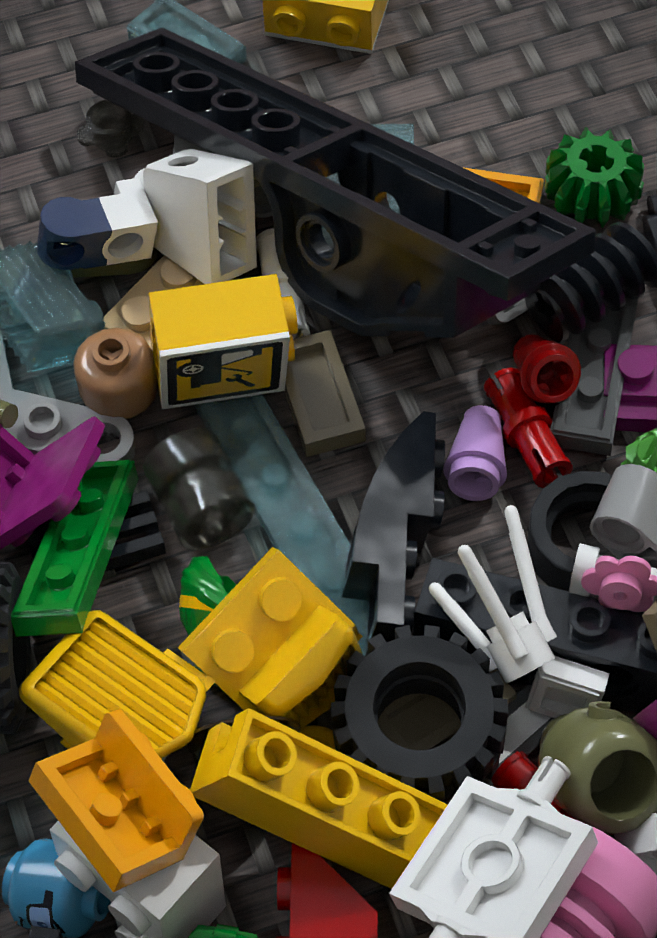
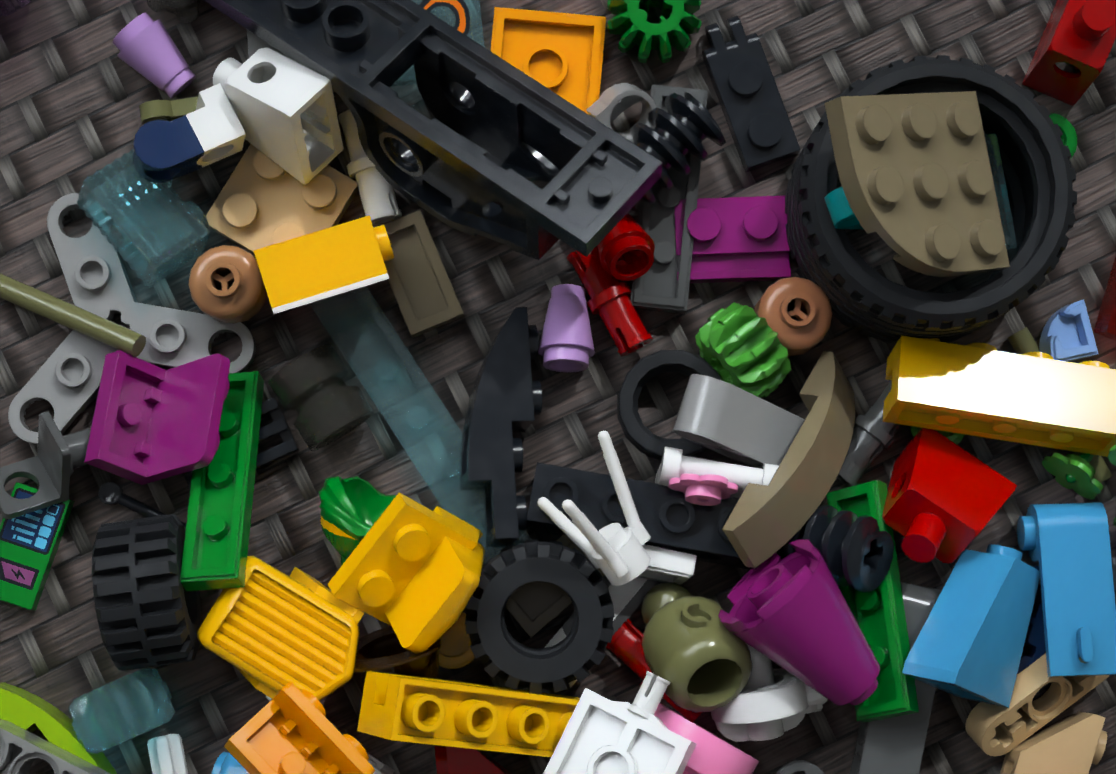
camera: 15 degrees left, 25 degrees up
none -> lavender cone [112,12,196,99]

